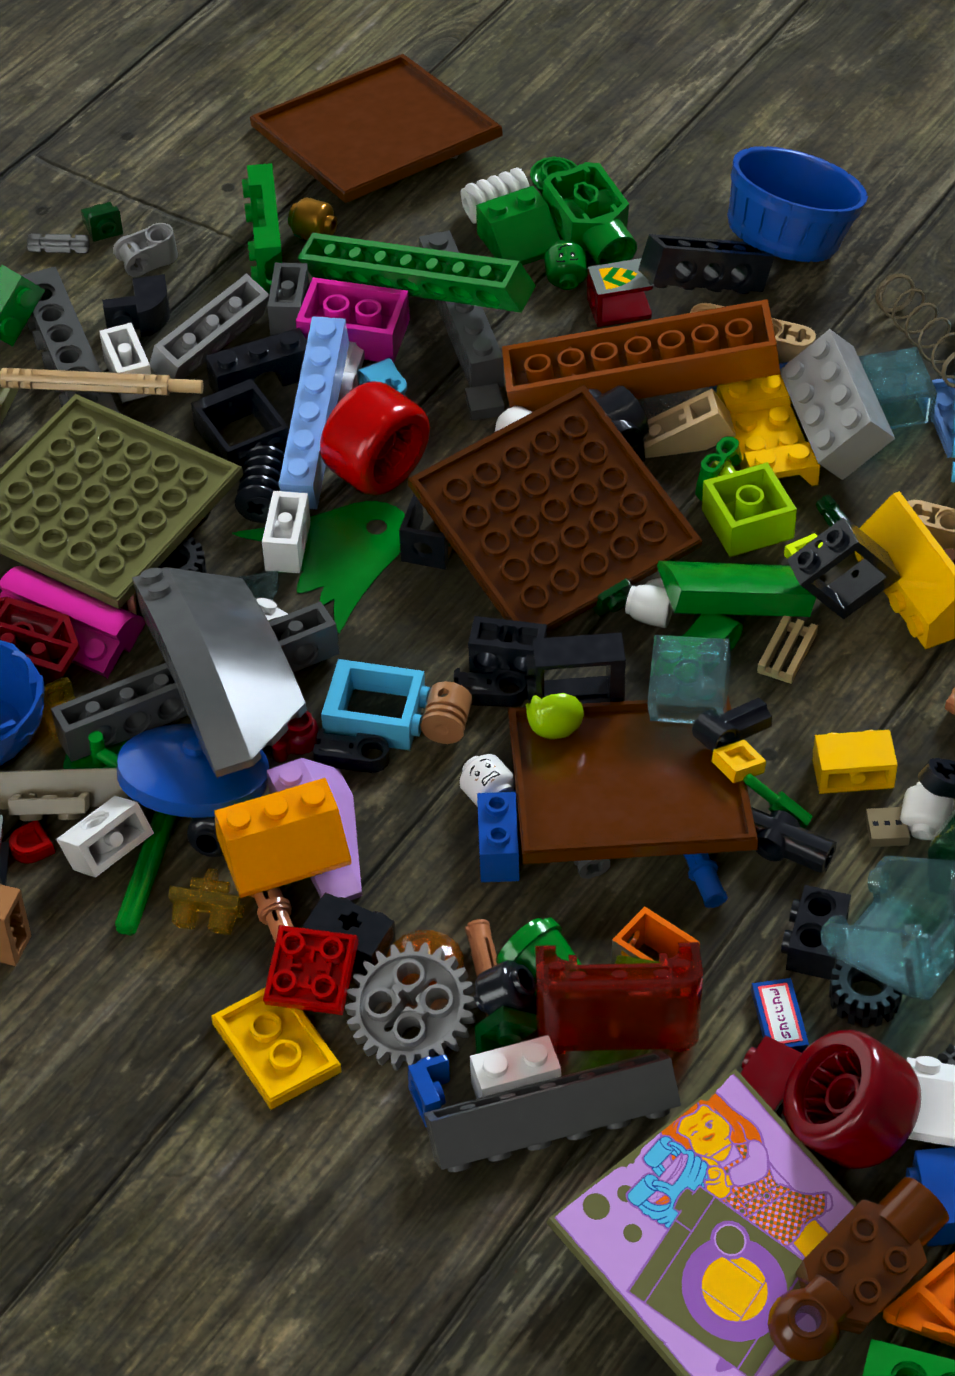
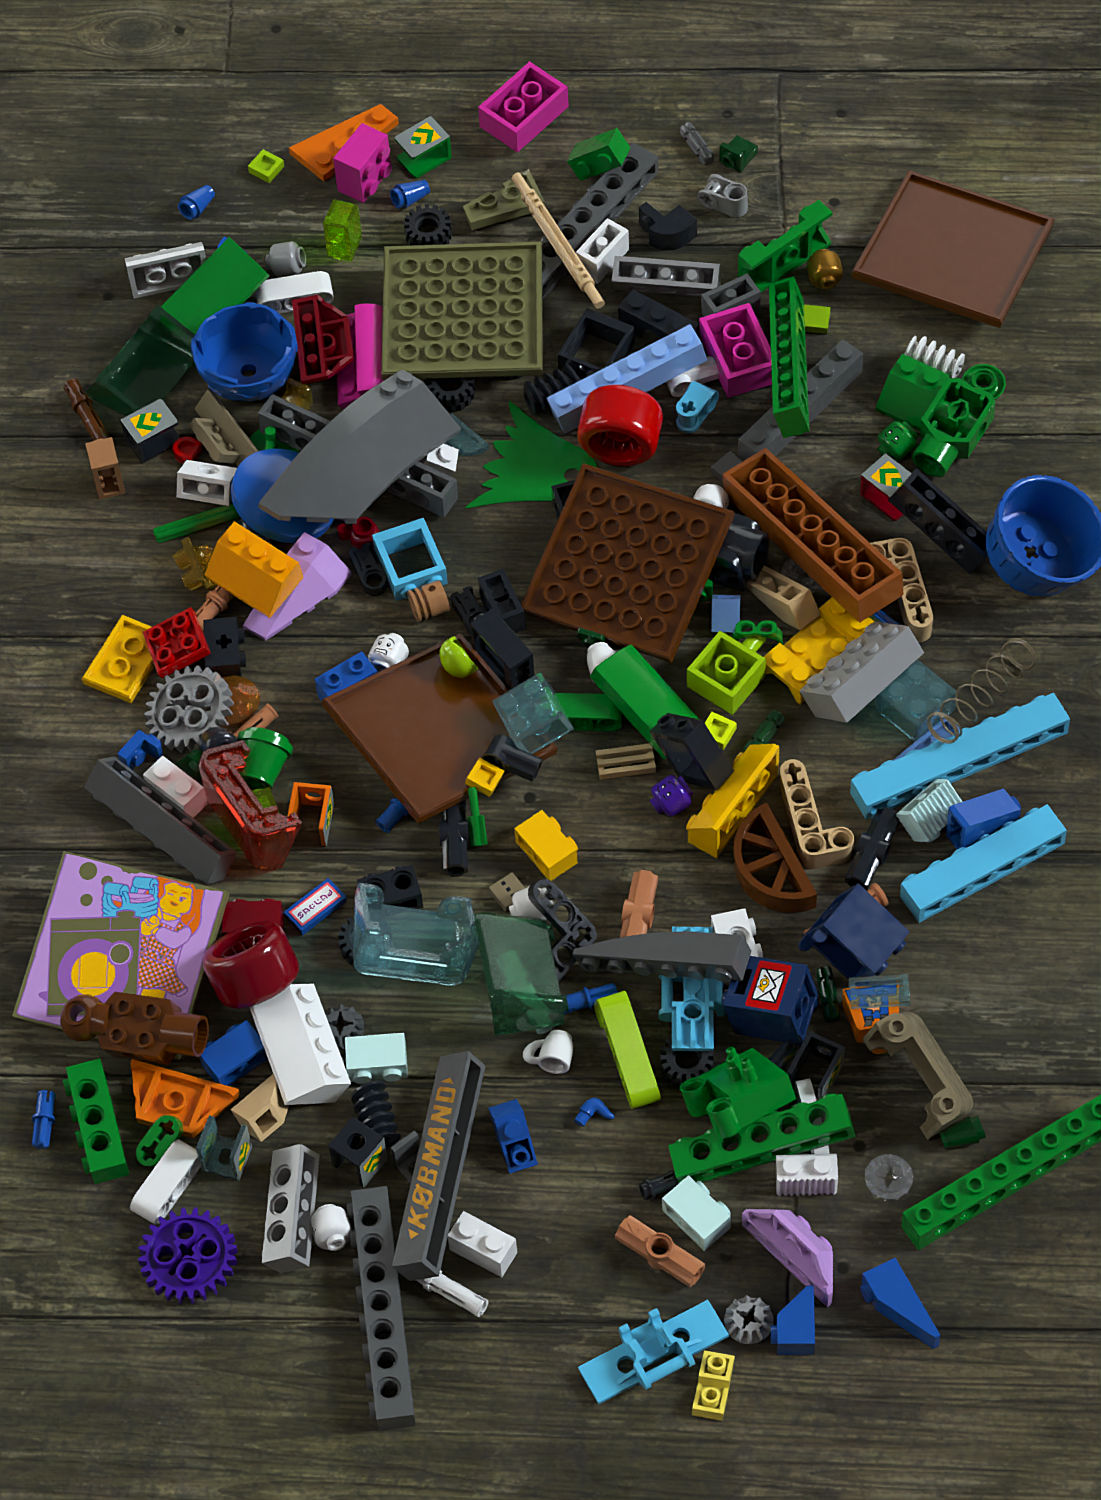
camera: 60 degrees right, 10 degrees up
white brick [262,491,311,573] -> none
none -> dark purple head [649,775,694,817]
none -> medium blue brick [712,595,740,632]

